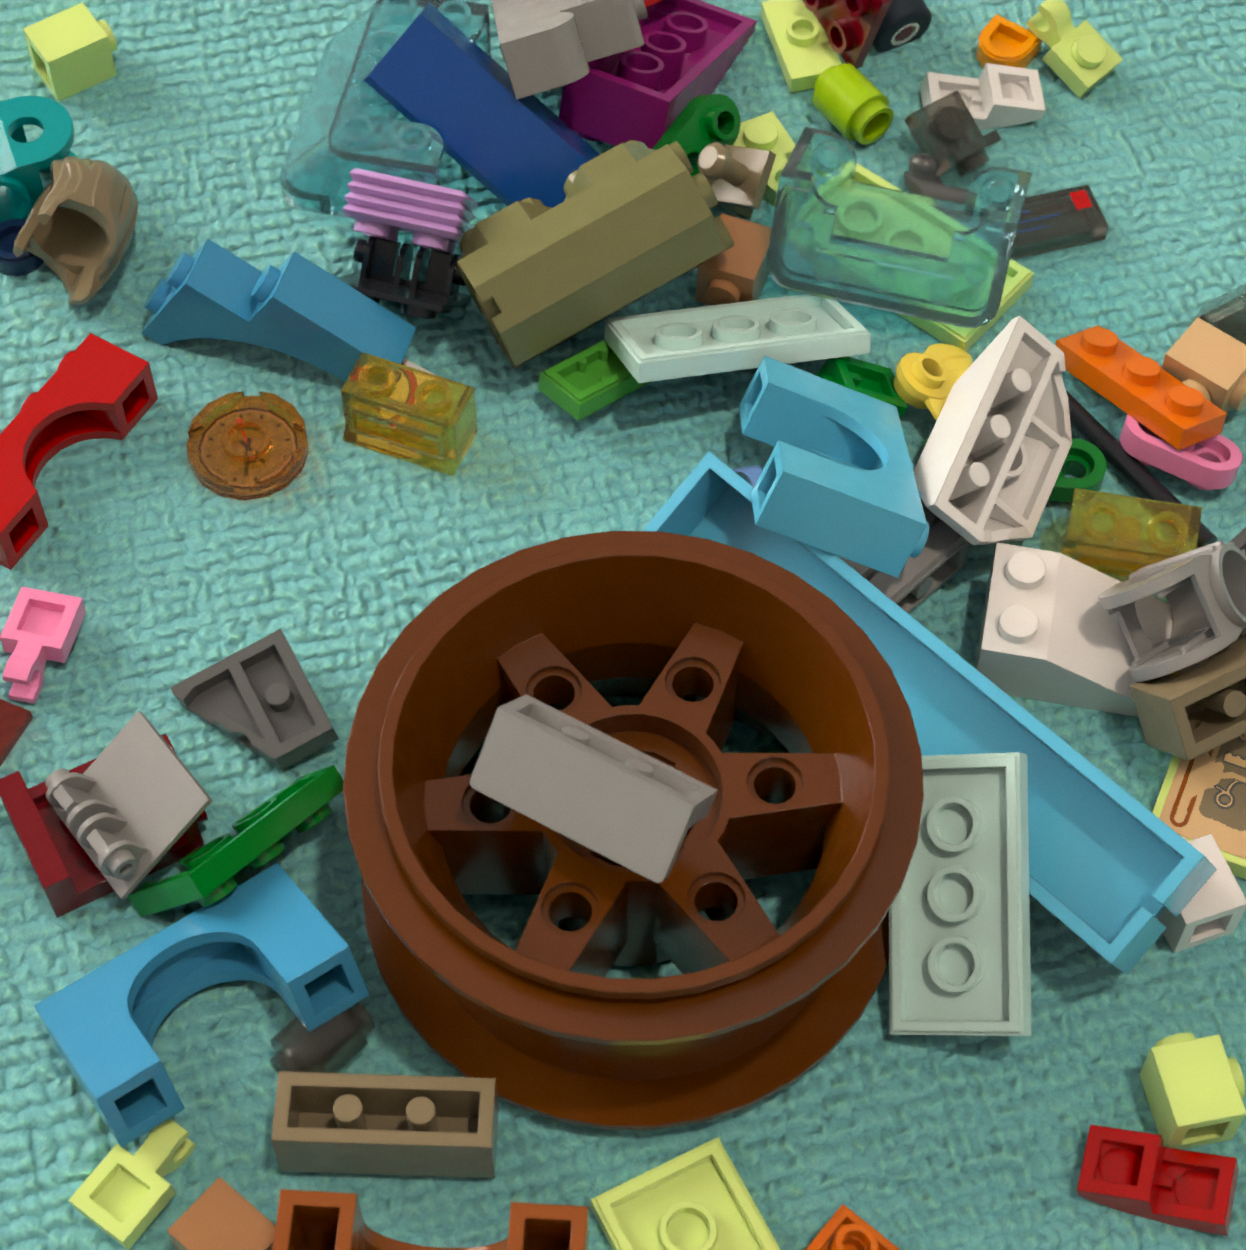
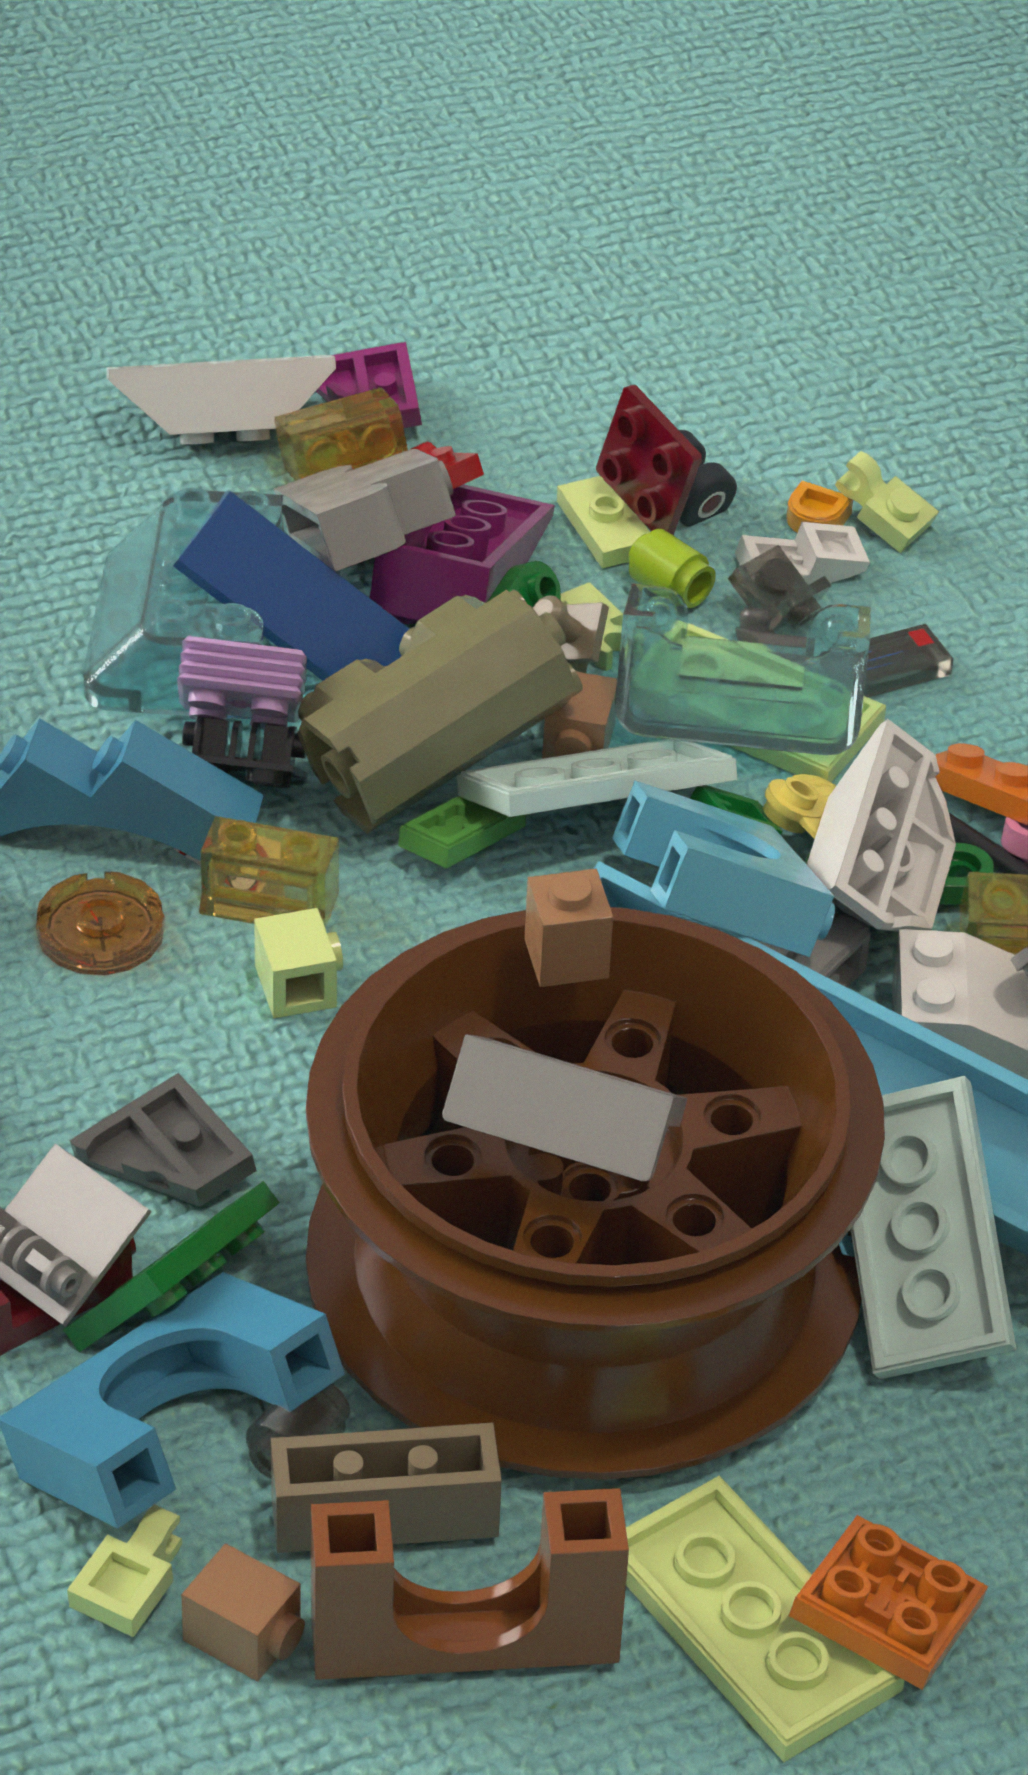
camera: 10 degrees left, 15 degrees down
none -> yellowish green brick [254,908,343,1019]
none -> medium nougat brick [524,868,613,987]

